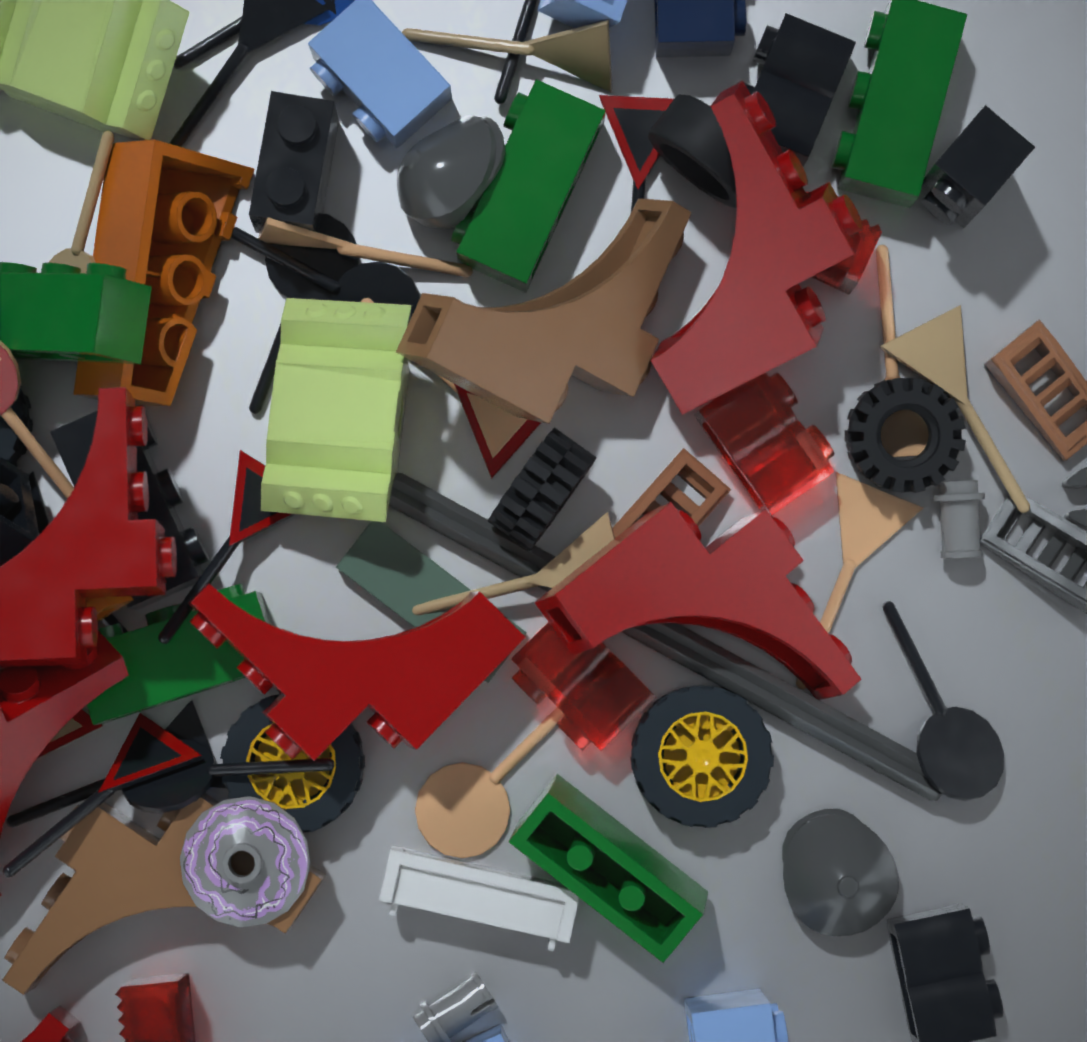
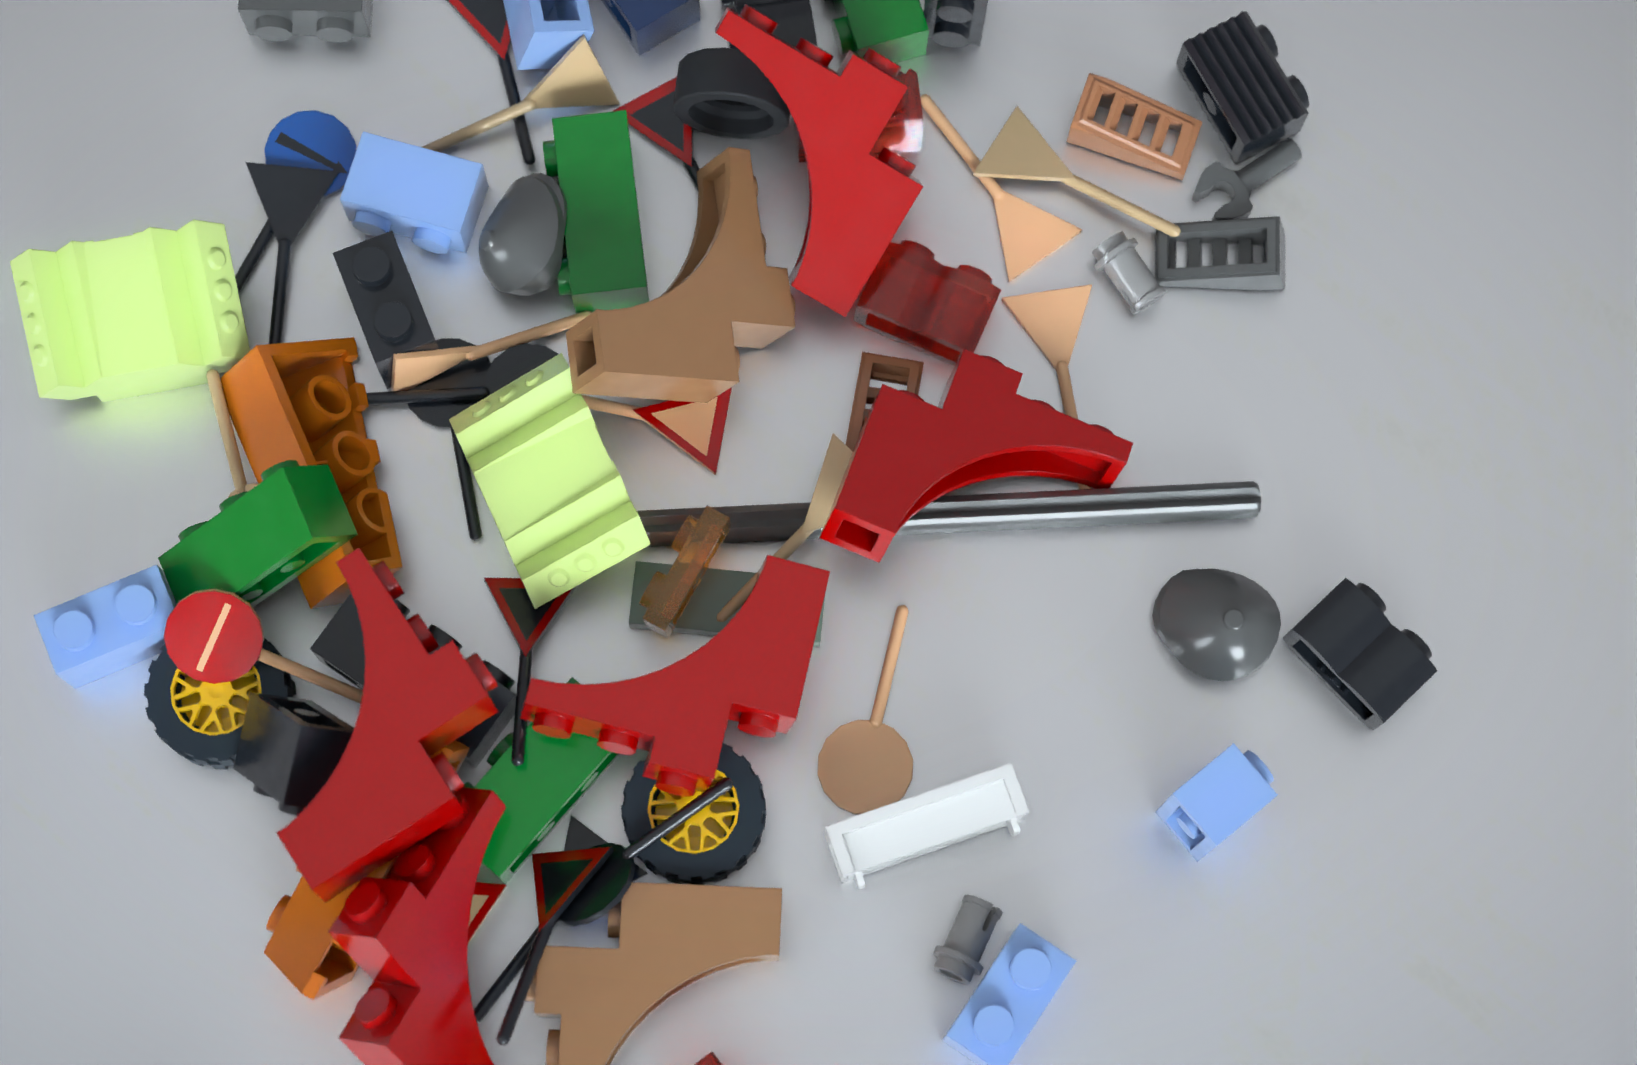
camera: 30 degrees left, 10 degrees down
dish [180,796,311,928] -> none
black tyre [488,427,597,551] -> none
green brick [509,774,708,963] -> none
clear red brick [511,622,656,751] -> none
black wheel [630,685,774,828] -> none
black tyre [844,378,966,493] -> none
black piece [882,601,1004,801] -> none
none -> clear orange plate [639,505,731,638]

